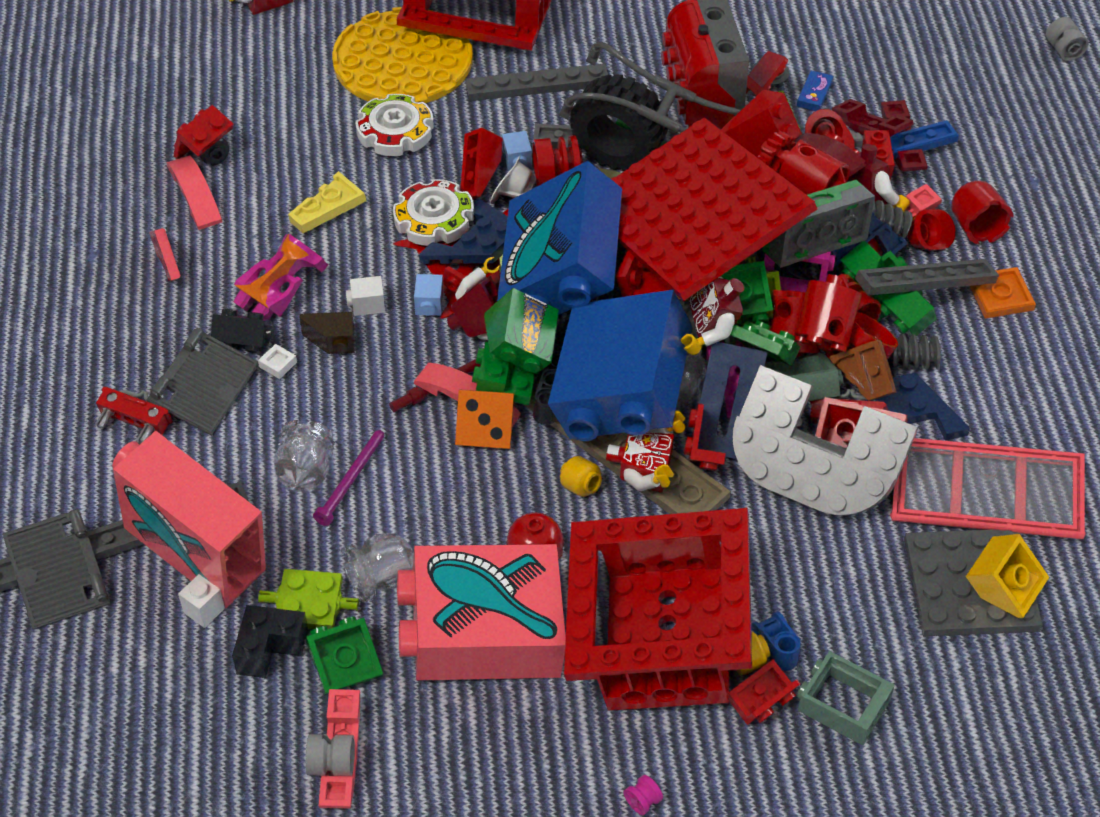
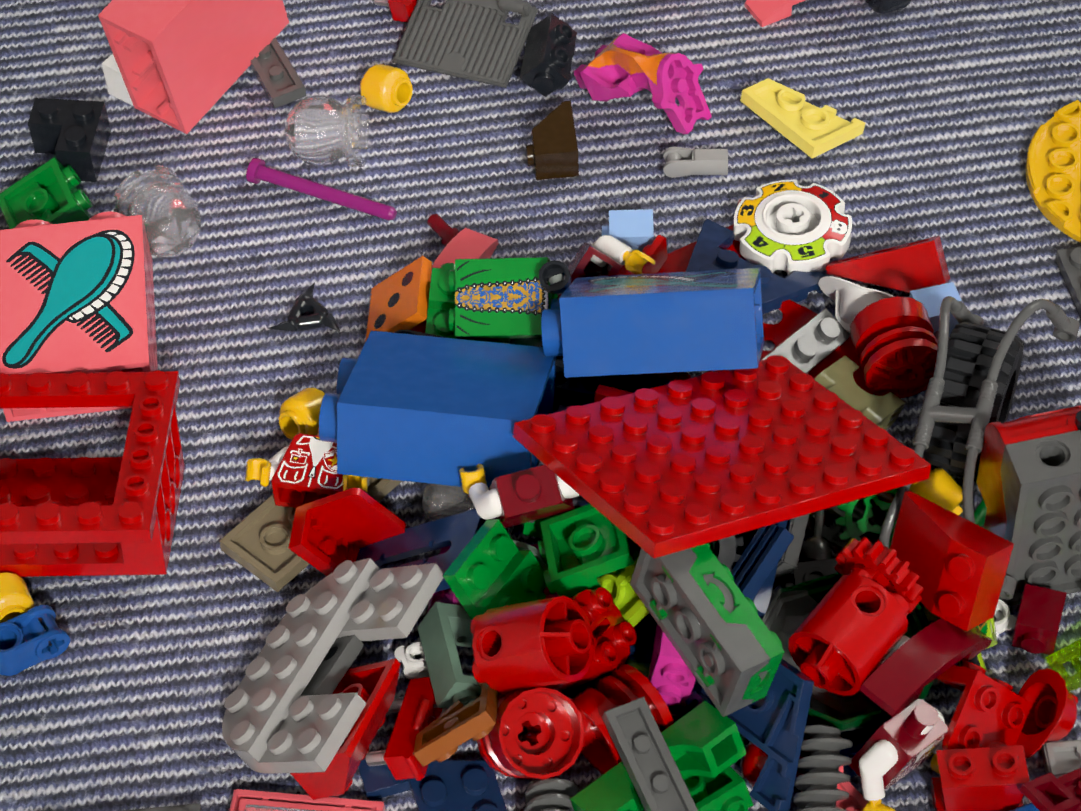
camera: 90 degrees right, 0 degrees up
white plate [258,344,297,379] -> none
lime plate [258,569,359,629] -> none
white brick [346,276,385,316] -> none
white piece [356,94,434,156] -> none
red cylinder [506,512,564,559] -> none
none -> black piece [268,282,341,333]
none -> yellow head [360,64,413,113]
none -> black hinge [539,260,572,295]
none -> light grey bar [663,147,728,178]

